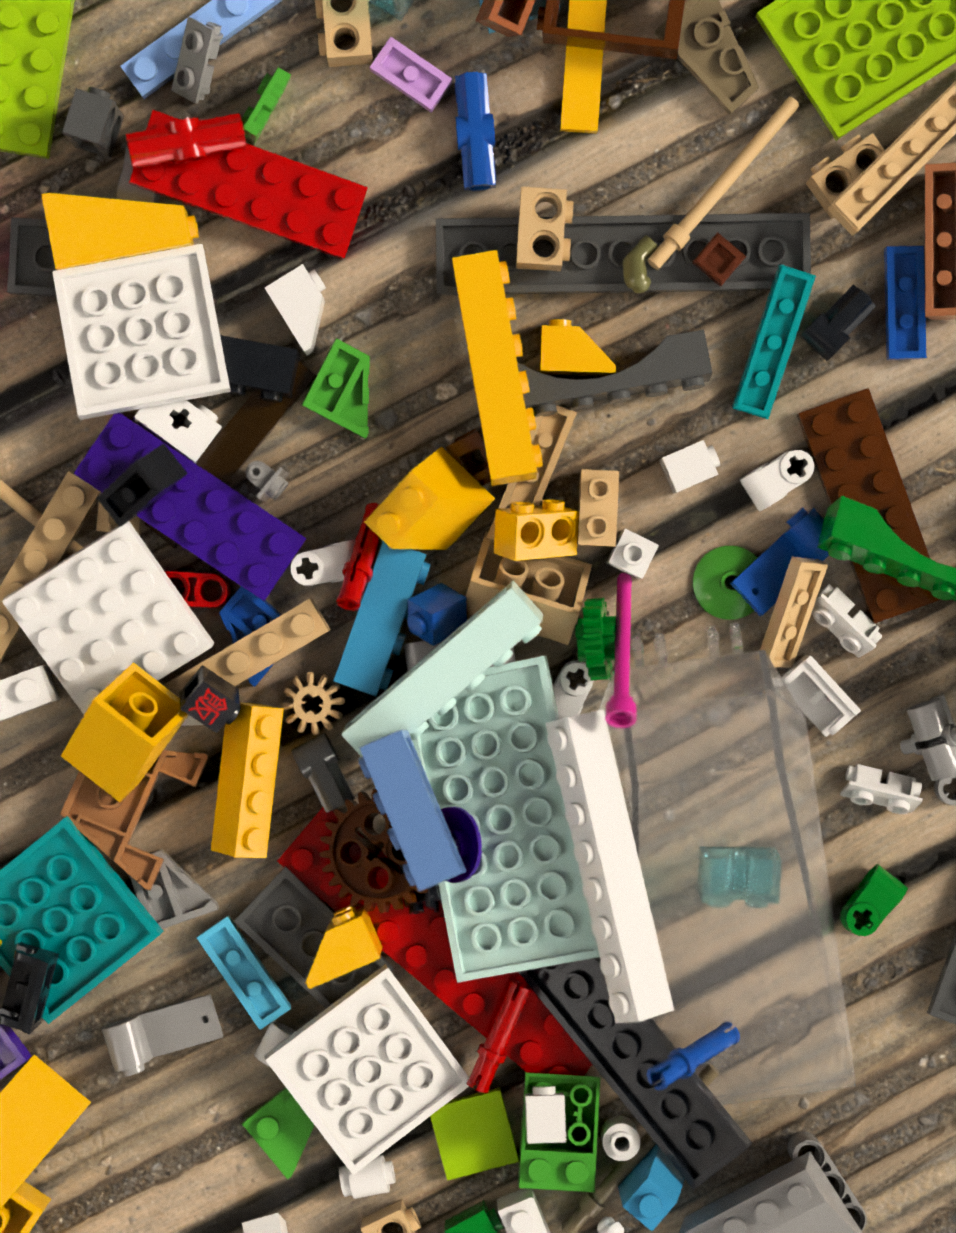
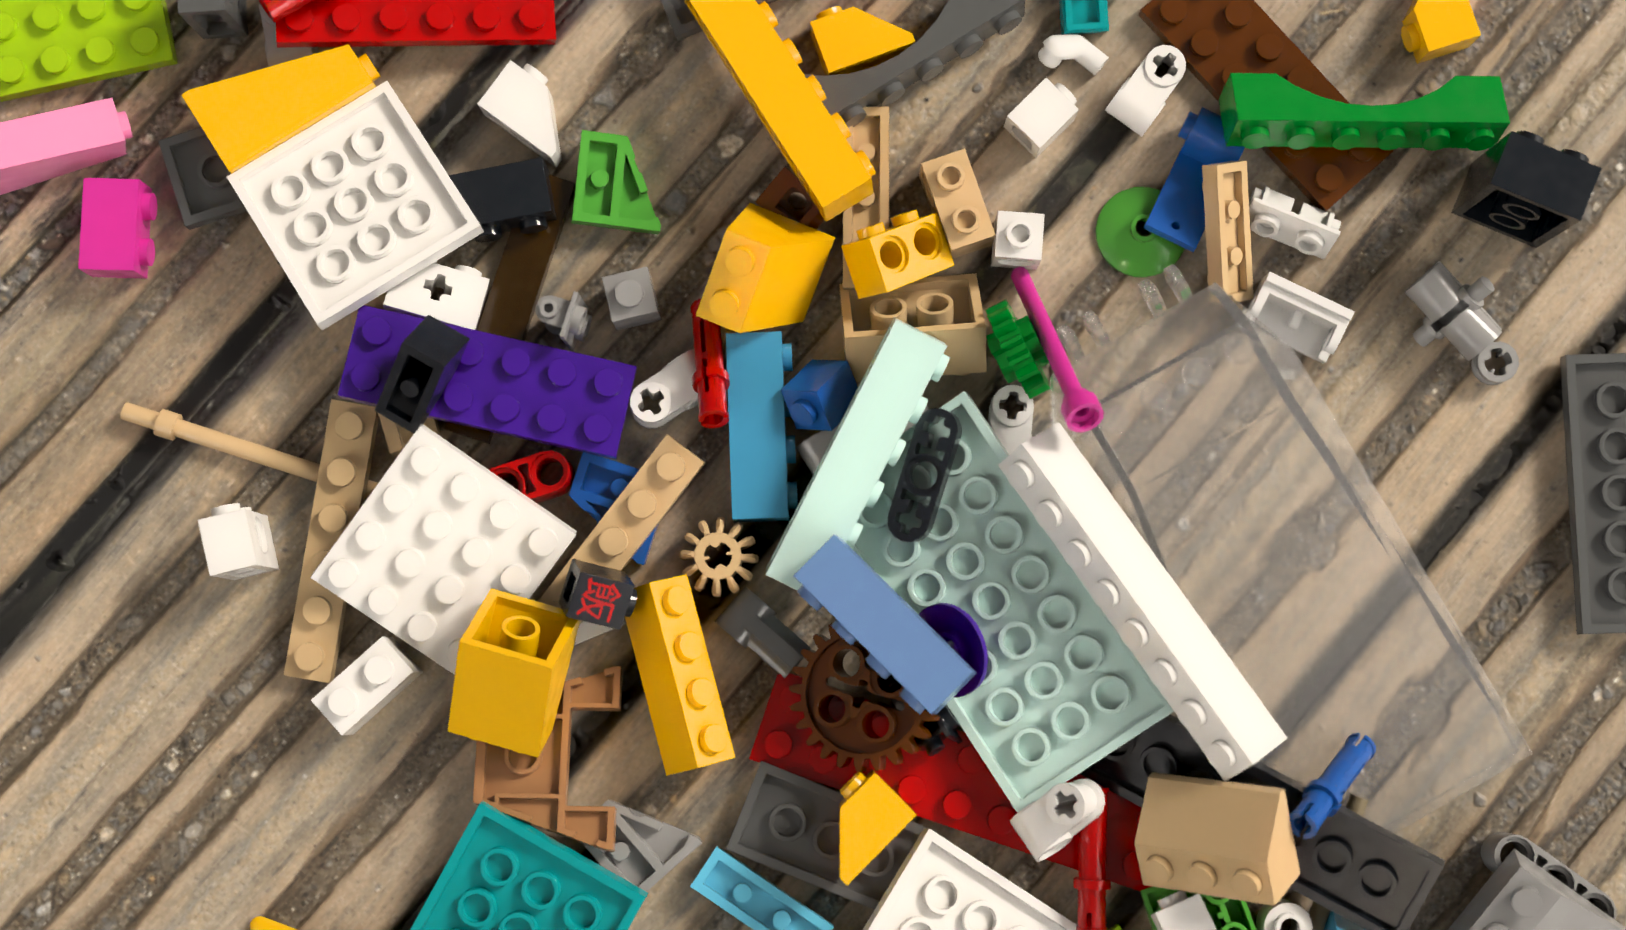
camera: 25 degrees left, 5 degrees down
clear light blue brick [697,846,782,908] -> none
white hinge [840,764,923,814] -> none
green piece [840,864,908,936] -> none
none -> light grey brick [602,267,662,331]
none -> black beam [887,408,962,542]
none -> white piece [1010,779,1105,862]
none -> white arm [1038,34,1109,75]
none -> tan slope [1135,772,1300,906]

